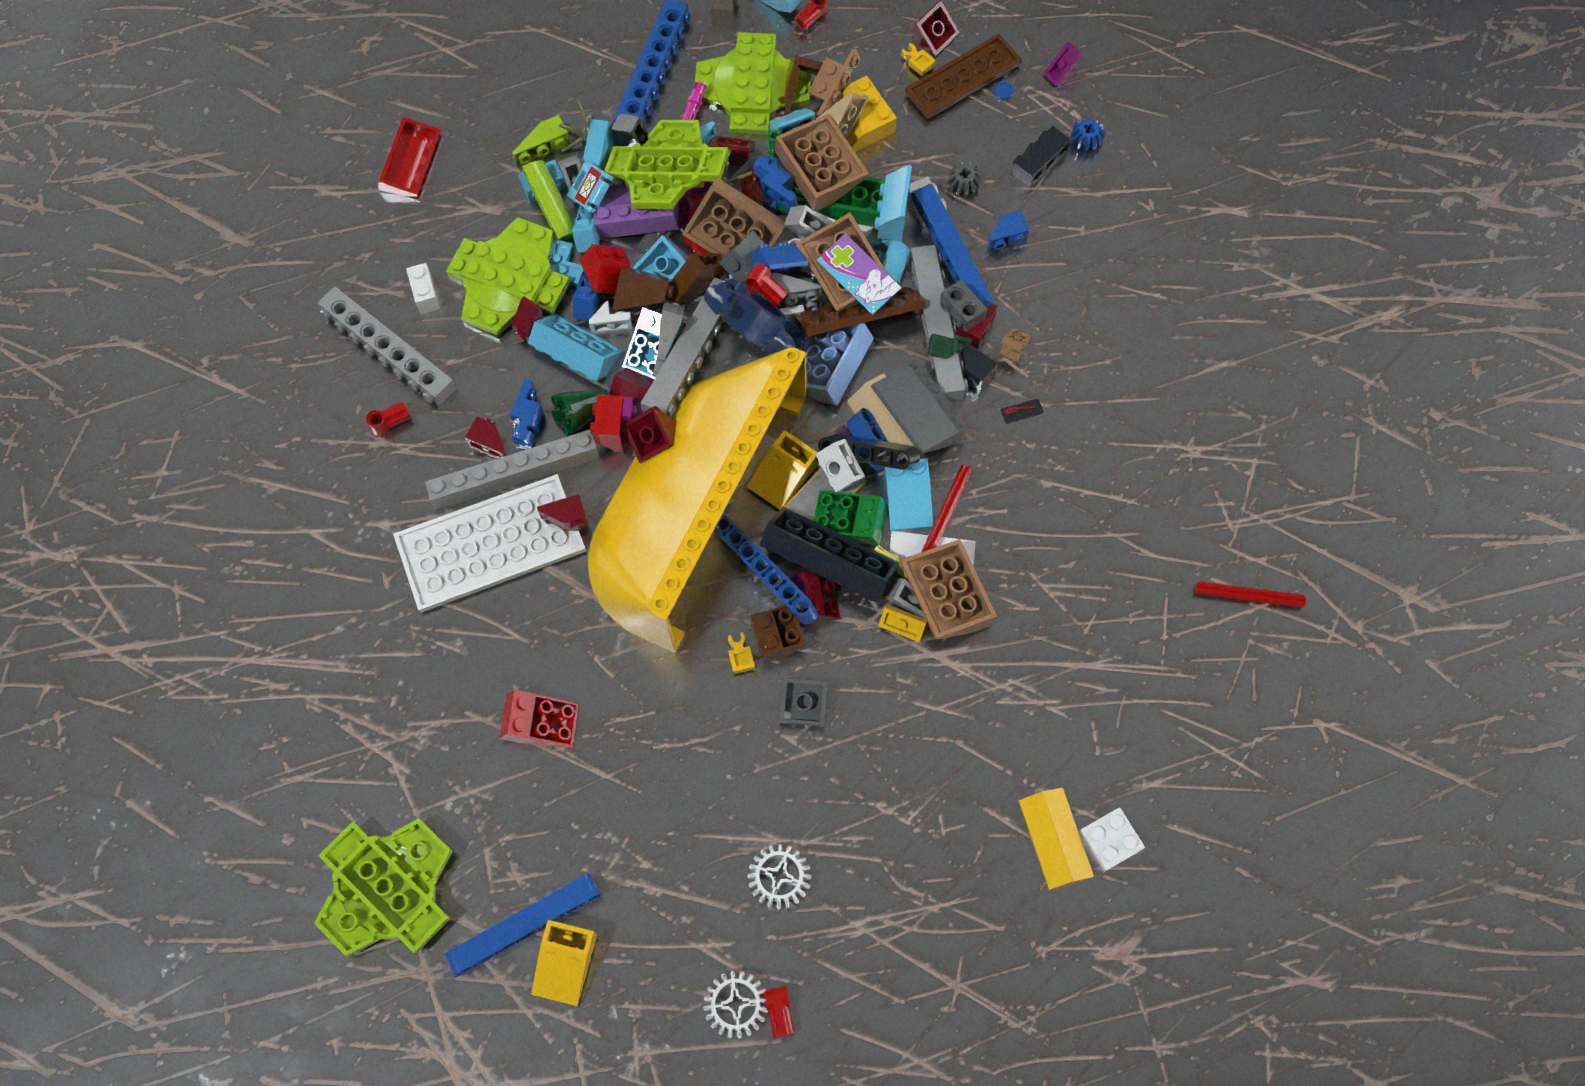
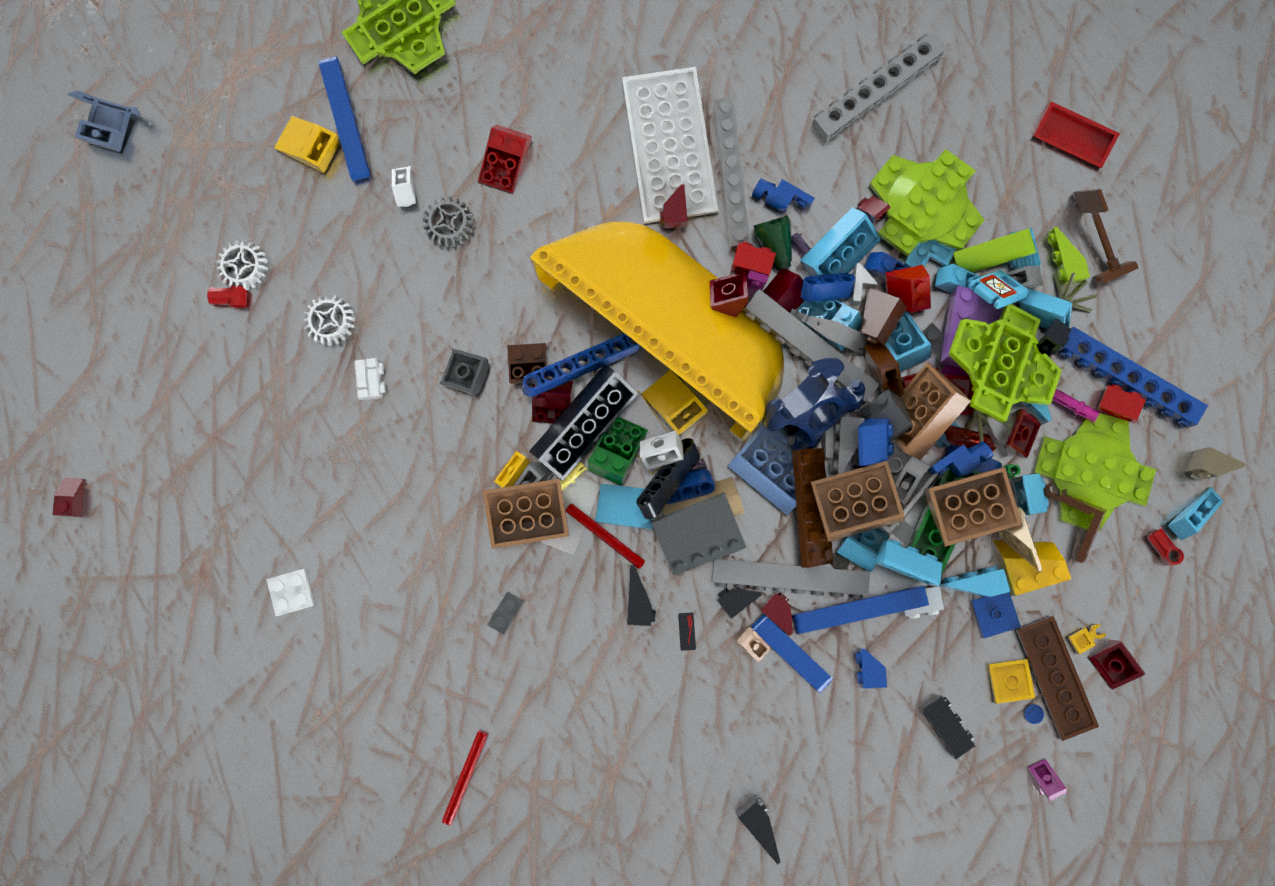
camera: 105 degrees right, 15 degrees up
red piece [366,401,411,436] -> none
white brick [406,263,441,315] -> none
dark red slope [464,416,507,458] -> none
yellow plate [728,632,755,674] -> none
red piece [744,263,787,306] -> none
medium nougat bracket [808,48,860,118] -> none
sticker [817,233,902,315] -> none
clear green slope [927,333,972,359] -> none
dark grey brick [940,279,987,332] -> none
dark grey gear [947,161,981,197] -> none
yellow slope [1019,787,1094,890] -> none
blue gear [1071,117,1105,152] -> none
none -> white brick [354,358,386,401]
none -> white slope [392,166,416,207]
none -> light grey gear [423,196,474,248]
none -> dark grey plate [487,591,524,635]
none -> black slope [627,565,656,626]
none -> black slope [735,796,781,865]
none -> blue beam [751,613,833,694]
none -> clear purple pin [791,232,812,257]
none -> blue beam [801,273,855,302]
none -> clear smoke piece [831,552,850,570]
none -> medium azure slope [939,566,1010,597]
none -> blue plate [971,592,1021,638]
none -> yellow plate [987,659,1035,704]
none -> reddish brown piece [1073,189,1139,284]
none -> red brick [1097,385,1146,424]

